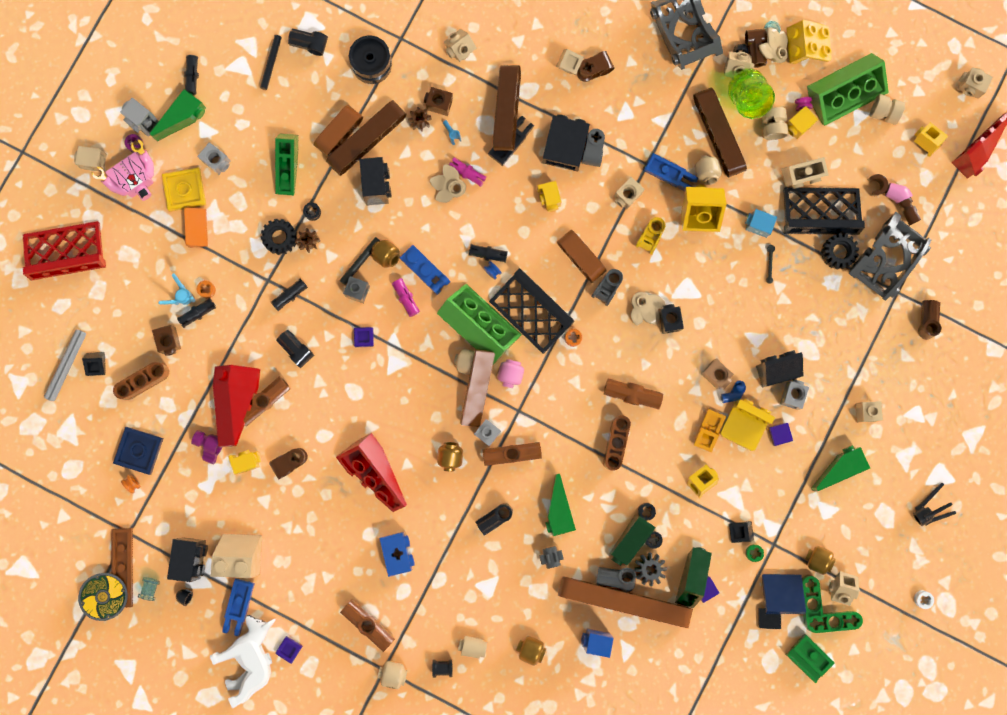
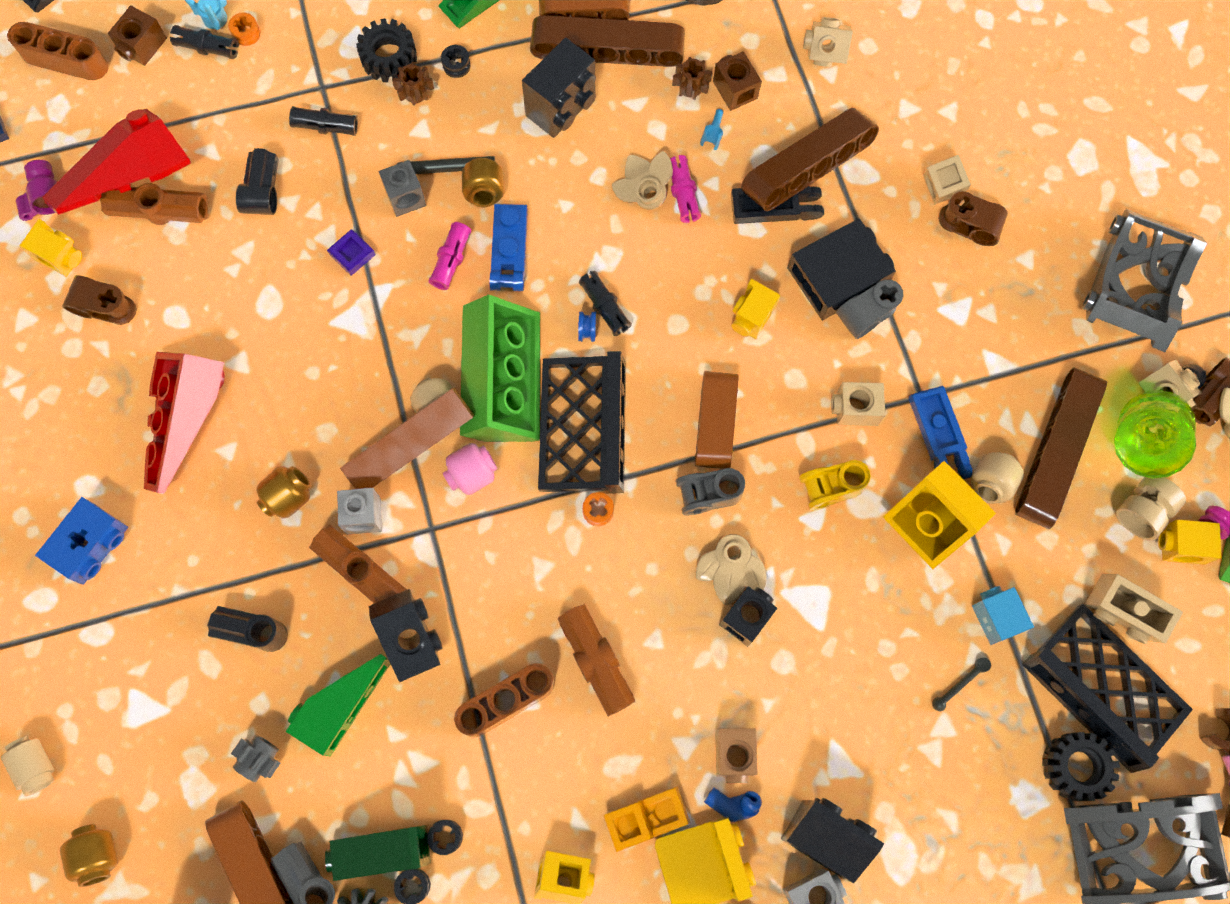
camera: 50 degrees right, 10 degrees down
none -> black brick [368,589,443,683]

